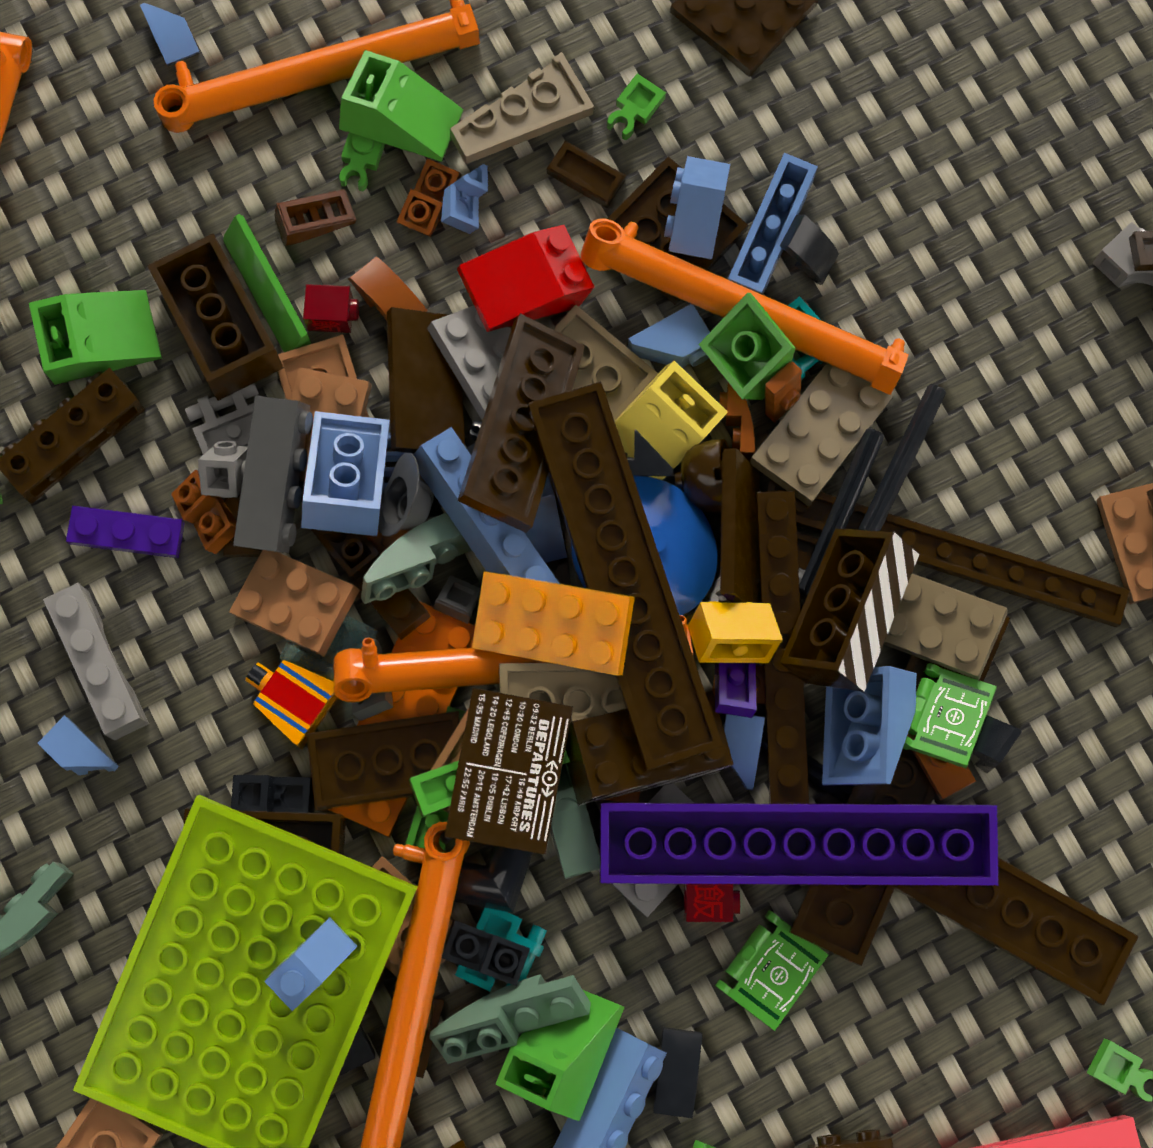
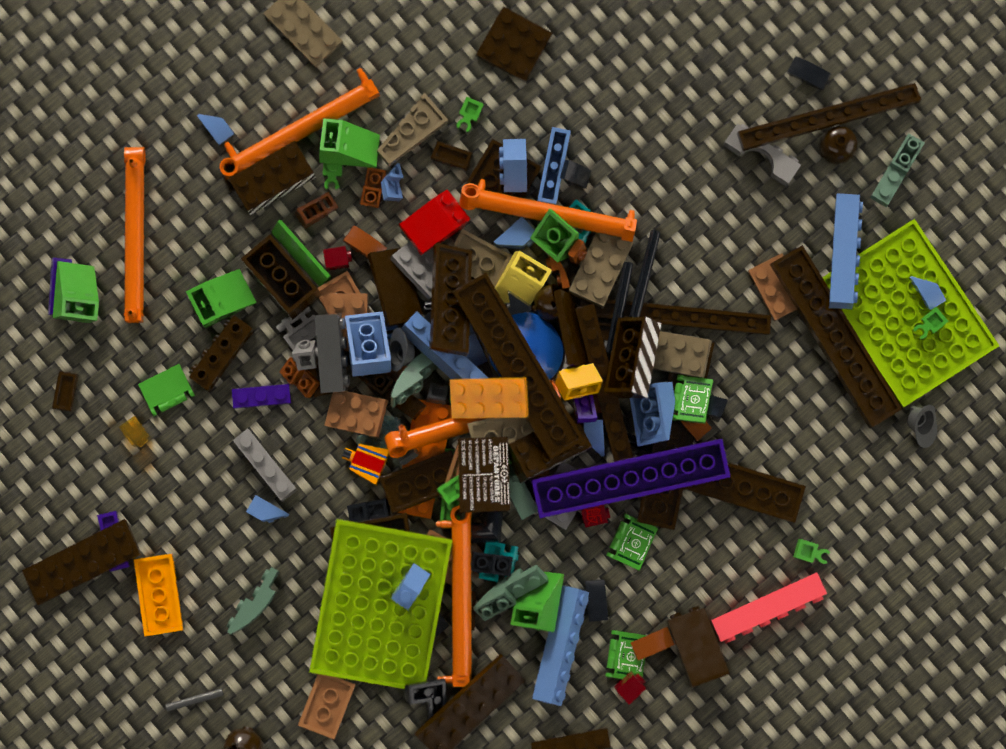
camera: 10 degrees left, 5 degrees up
none -> dark brown brick [229,141,316,215]

